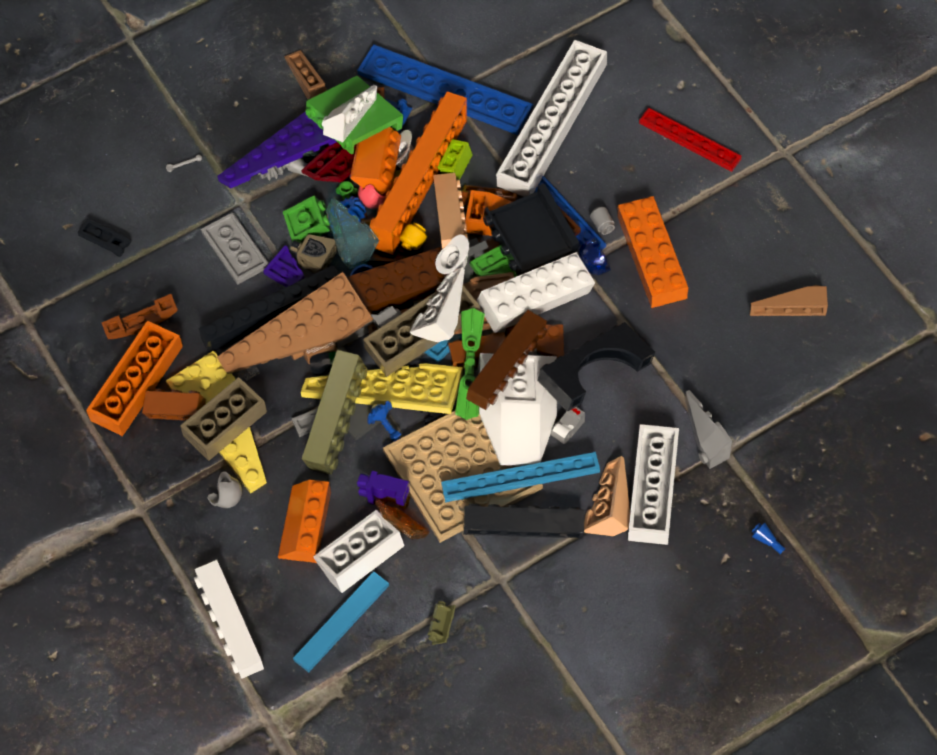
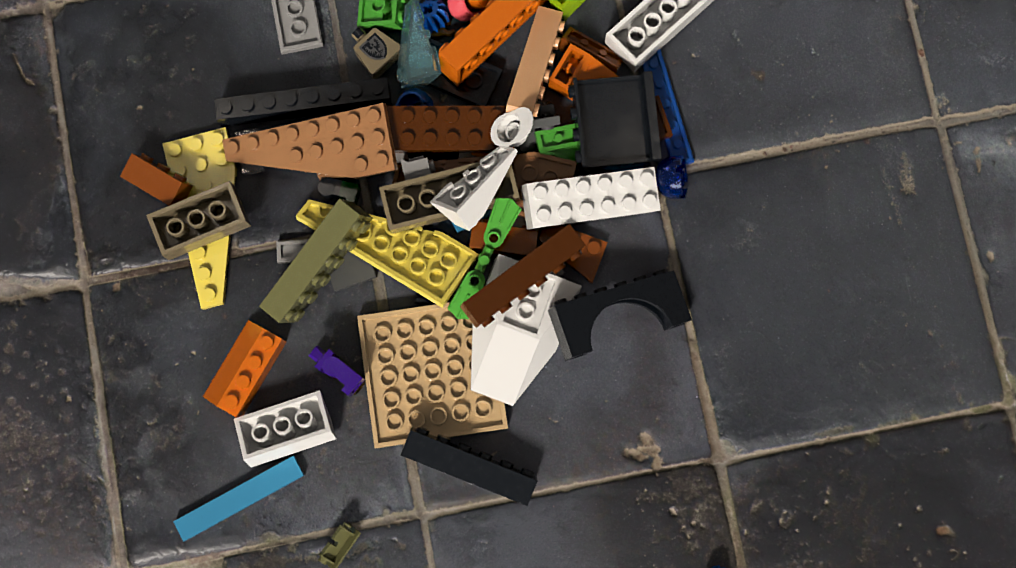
camera: 20 degrees right, 20 degrees up
orange brick [86,321,183,436] -> none
dark orange slope [102,294,178,339] -> none
white brick [194,560,264,679] -> none
light grey helmet [207,471,242,508] -> none
dark purple wing [263,246,305,287] -> none
blue piece [367,401,401,442] -> none
clear orange tile [375,499,430,539] -> none
yellow head [399,223,427,251] -> none
dark azure plate [441,452,600,503] -> none
light grey leg [551,407,585,444] -> none
light nougat wedge [584,456,630,536] -> none
light grey brick [590,207,615,235] -> none
orange brick [618,196,688,308] -> none
white brick [628,424,679,545] -> none
red tile [639,108,742,172] -> none
light grey wedge [685,390,732,469] -> none
medium nougat slope [750,285,828,316] -> none

